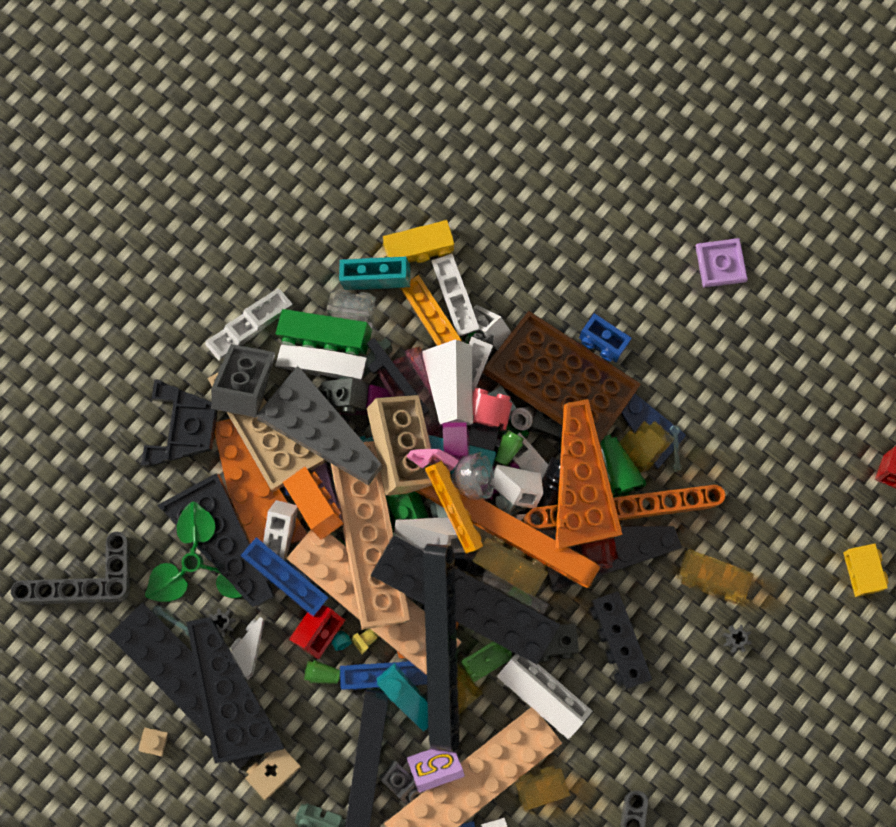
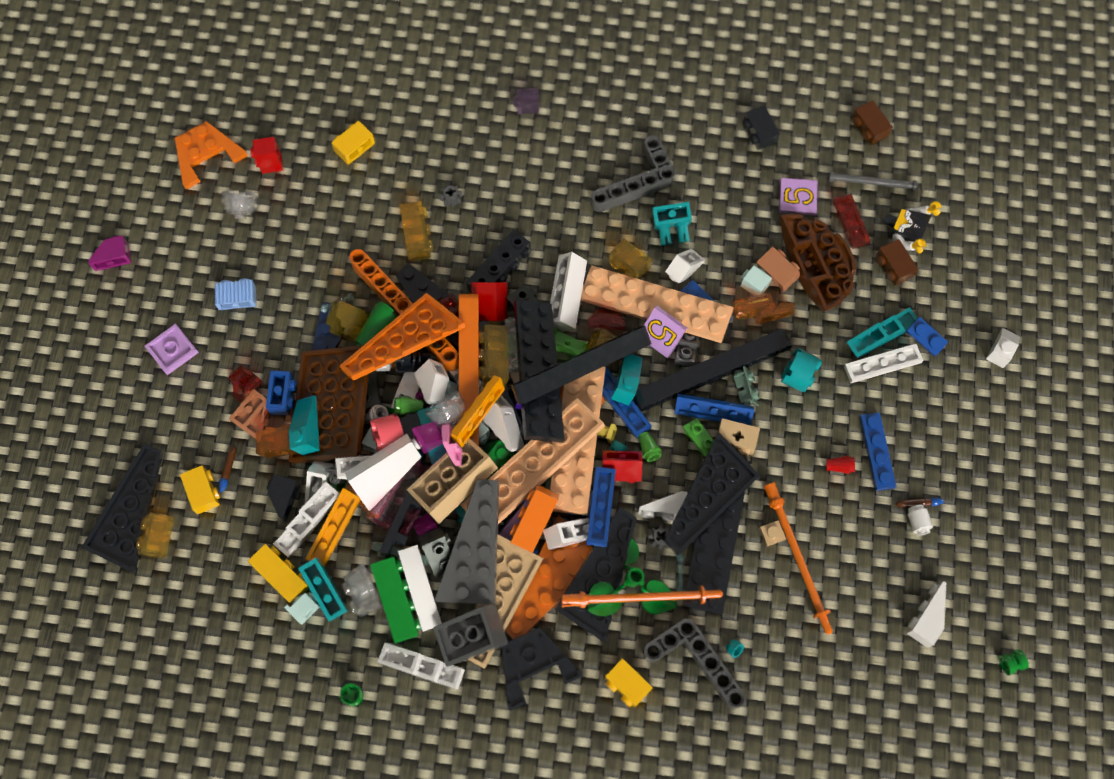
camera: 115 degrees left, 5 degrees down
none -> black wing [81,443,163,574]
none -> magenta slope [88,236,132,271]
none -> clear yellow brick [136,513,174,559]
none -> yellow brick [180,465,221,514]
none -> light blue brick [215,278,257,310]
none -> reddish brown piece [219,447,236,492]
none -> clear cylinder [221,190,259,219]
none -> clear red slope [228,365,262,403]
none -> nougat wing [229,389,268,442]
none -> clear orange brick [256,424,299,458]
none -> black slope [267,474,300,522]
none -> light aqua brick [284,592,320,625]
none -> teal slope [289,395,320,455]
none -> green wheel [340,683,364,706]
none -> red slope [471,282,507,321]
none -> clear purple brick [514,88,539,114]
none -> orange bar [561,585,723,608]
none -> clear red slope [587,307,626,330]
none -> yellow brick [605,658,653,708]
none -> blue plate [674,394,754,426]
none -> bright green hinge [683,419,714,458]
none -> teal hinge [726,639,744,658]
none -> orange bar [763,482,833,635]

